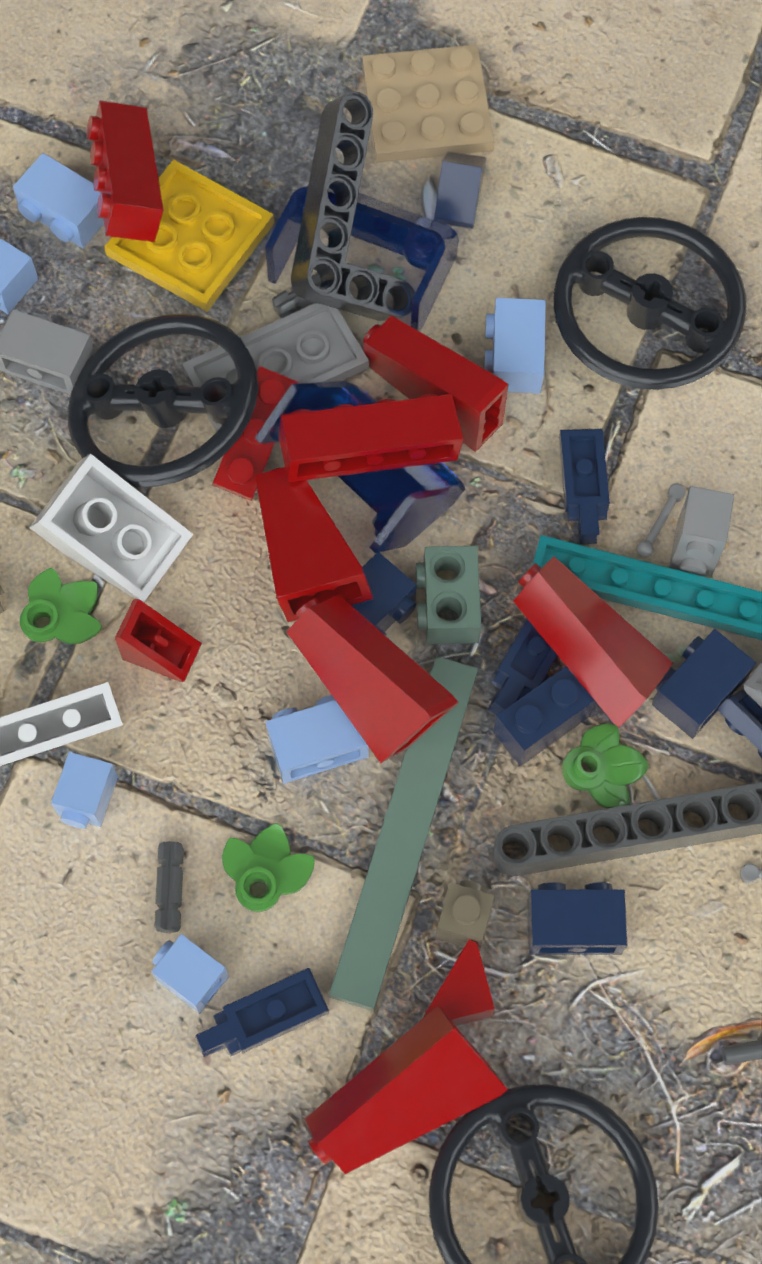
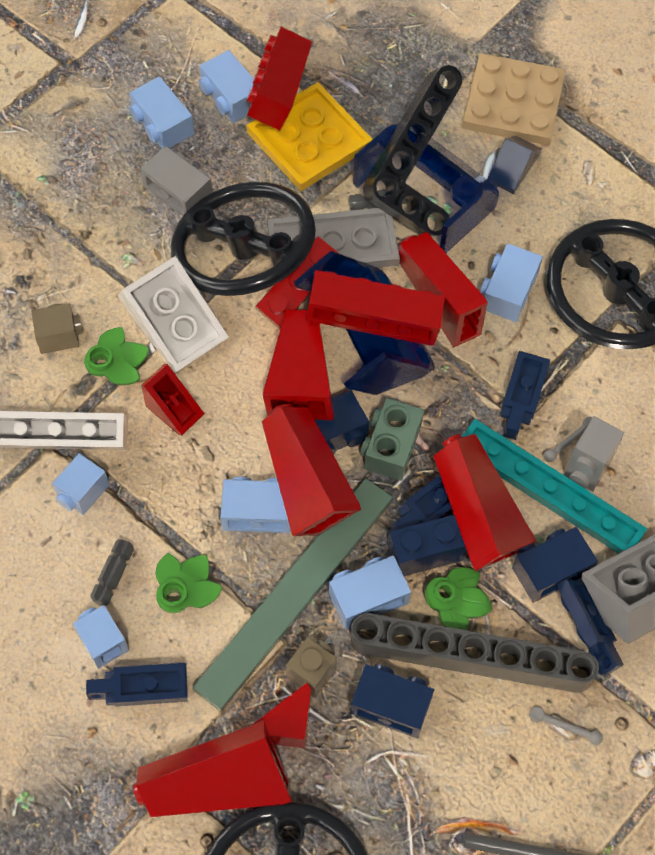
camera: 20 degrees right, 5 degrees down
none -> light blue brick [329,555,411,630]

